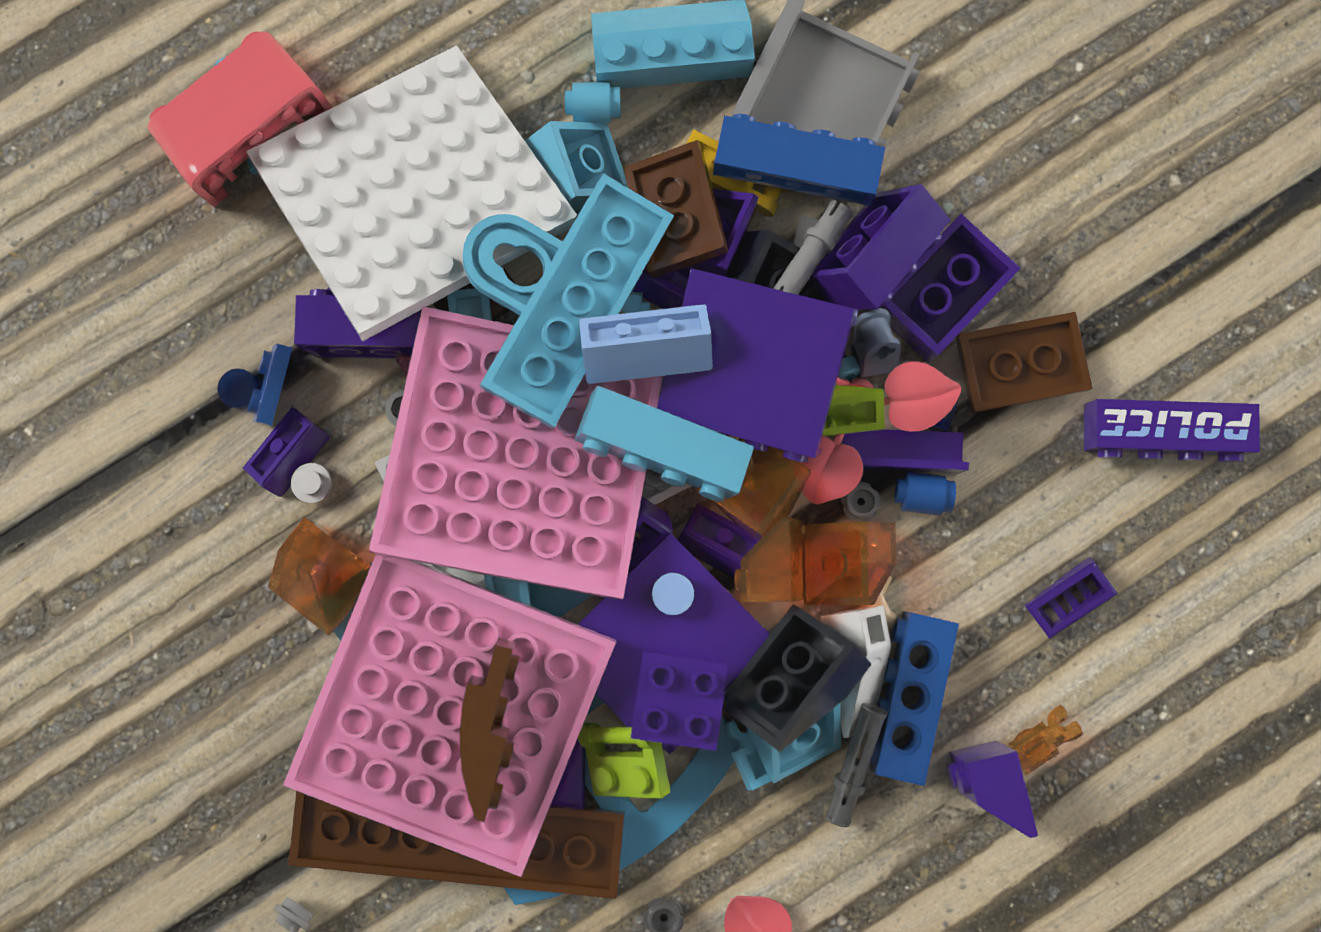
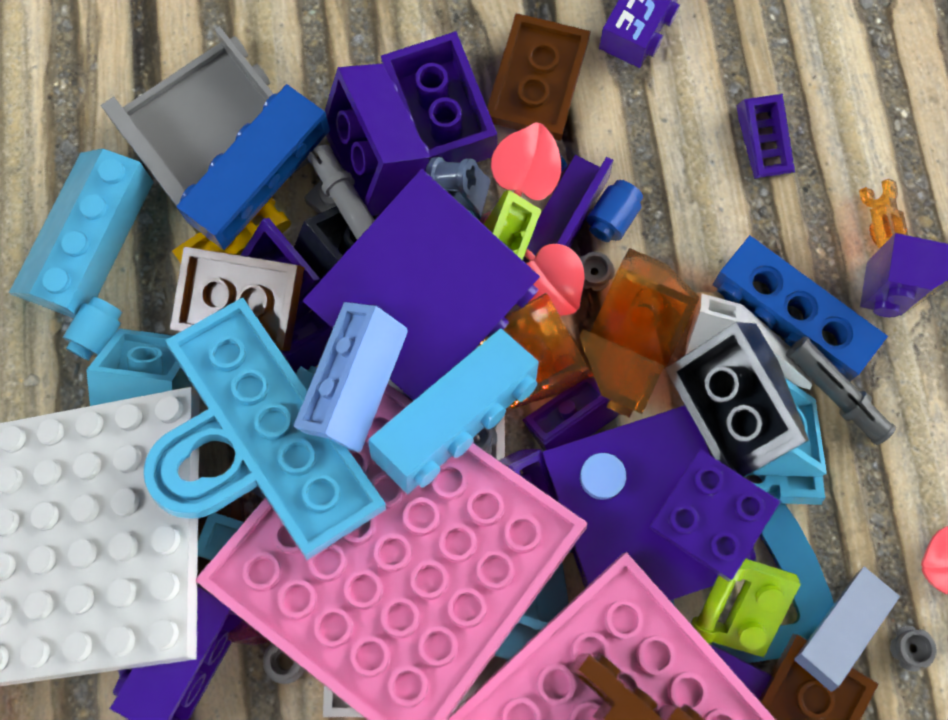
camera: 65 degrees left, 10 degrees down
none -> tile [794,567,900,692]

